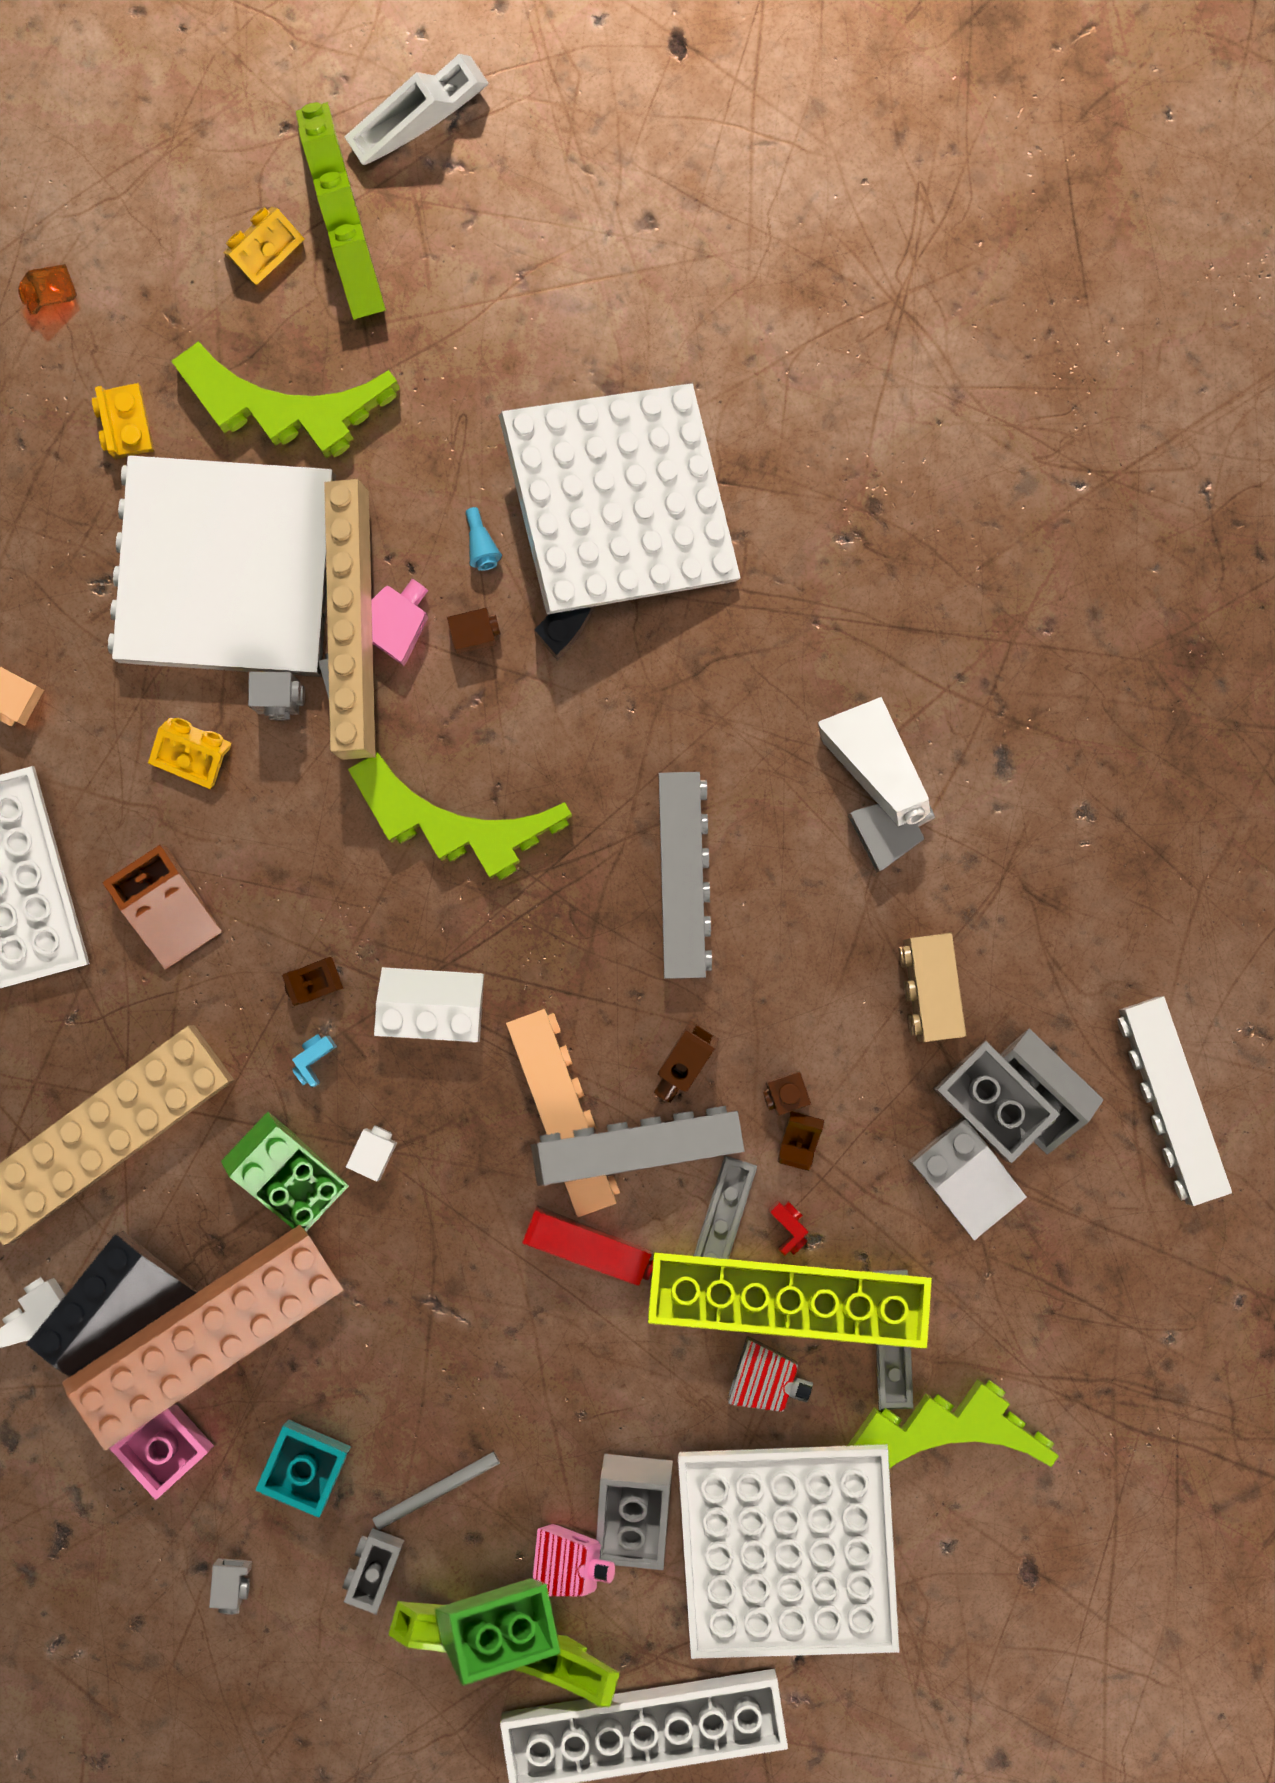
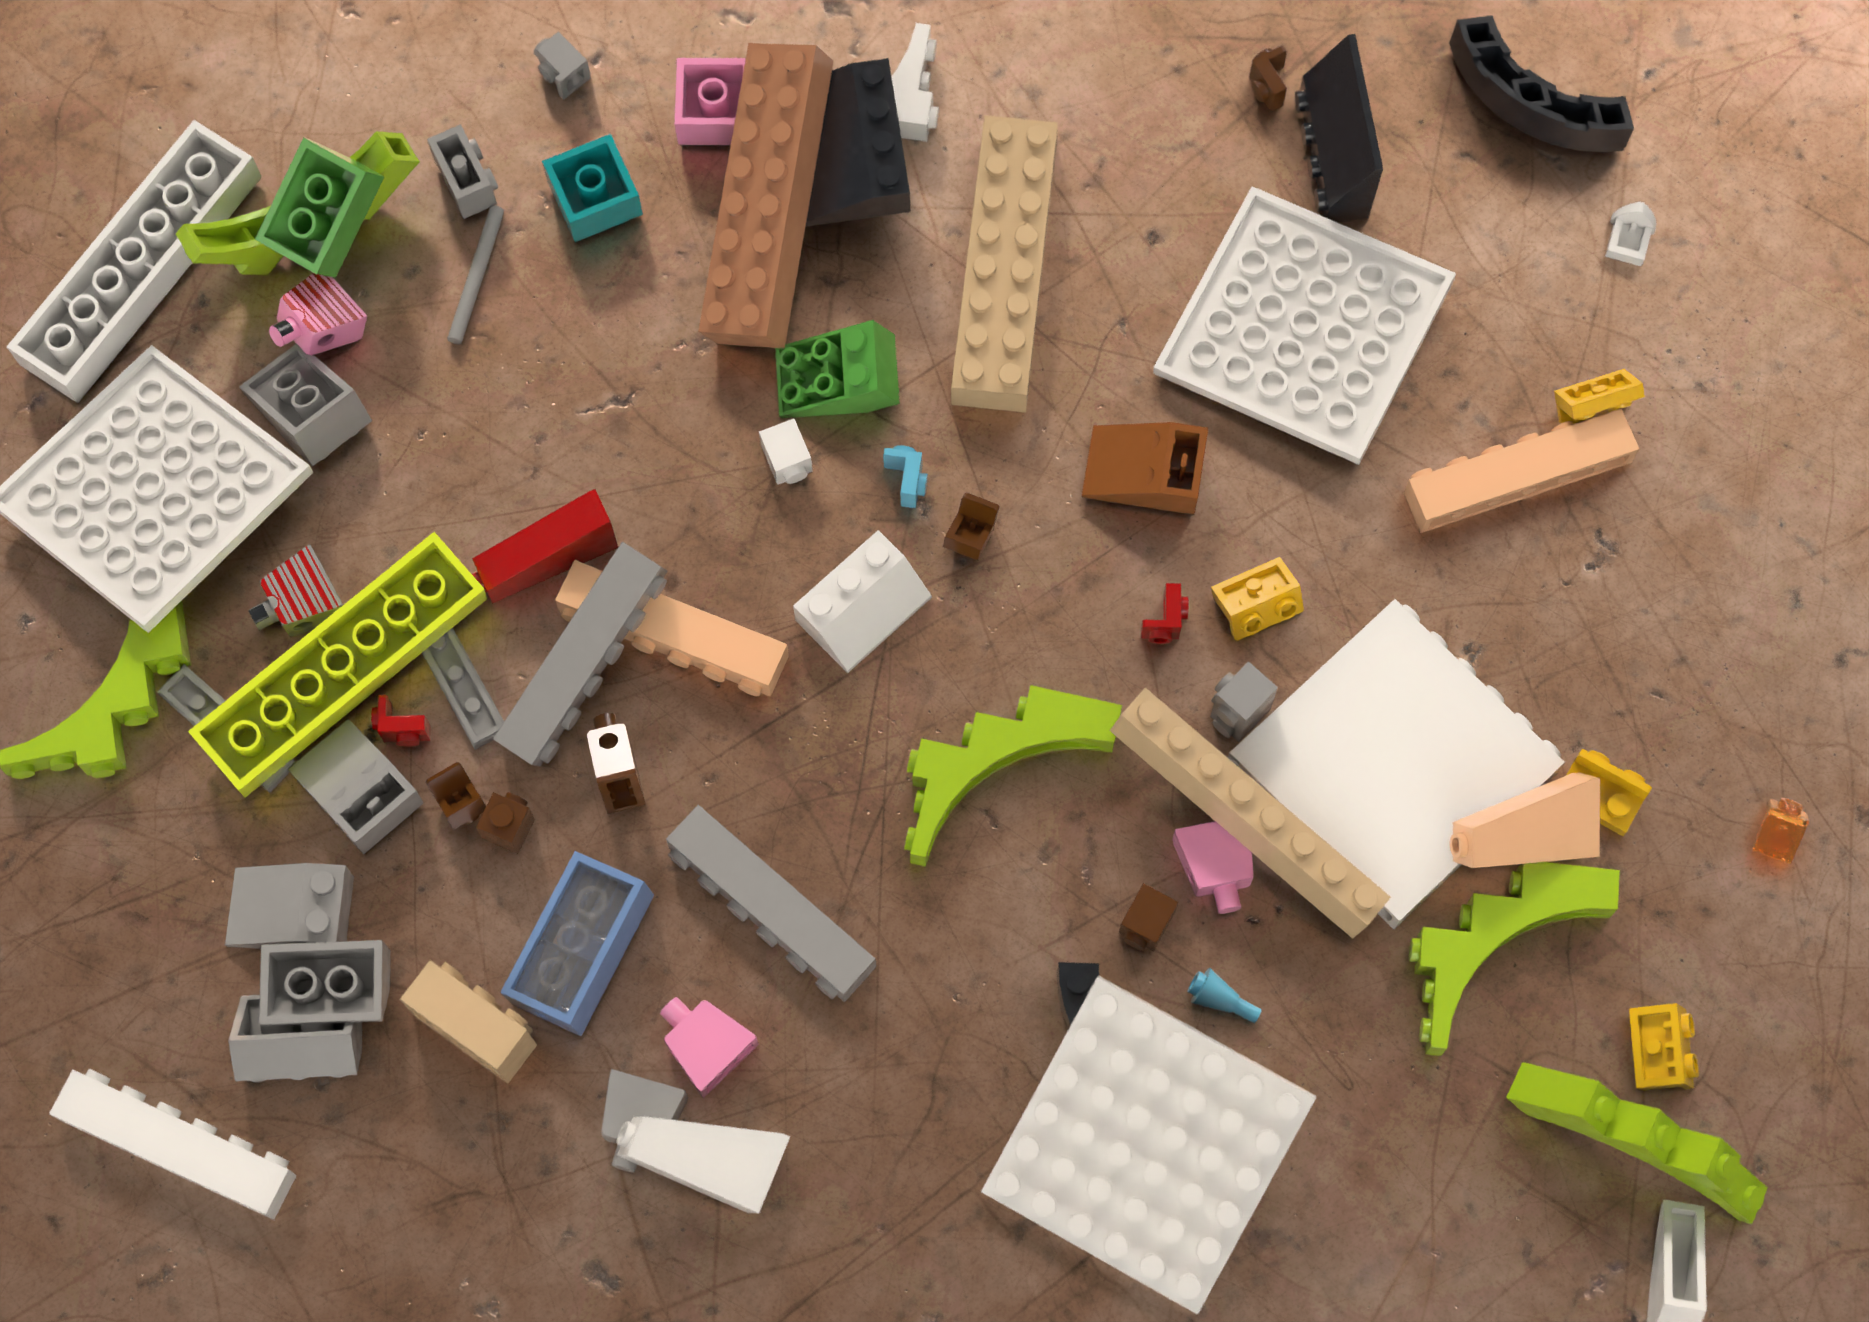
camera: 135 degrees right, 15 degrees down
none -> light grey slope [288,719,424,855]
none -> brick [500,851,654,1036]
none -> bright pink torso [660,997,759,1098]
none -> red bracket [1141,583,1189,644]
none -> light nougat slope [1450,773,1600,868]

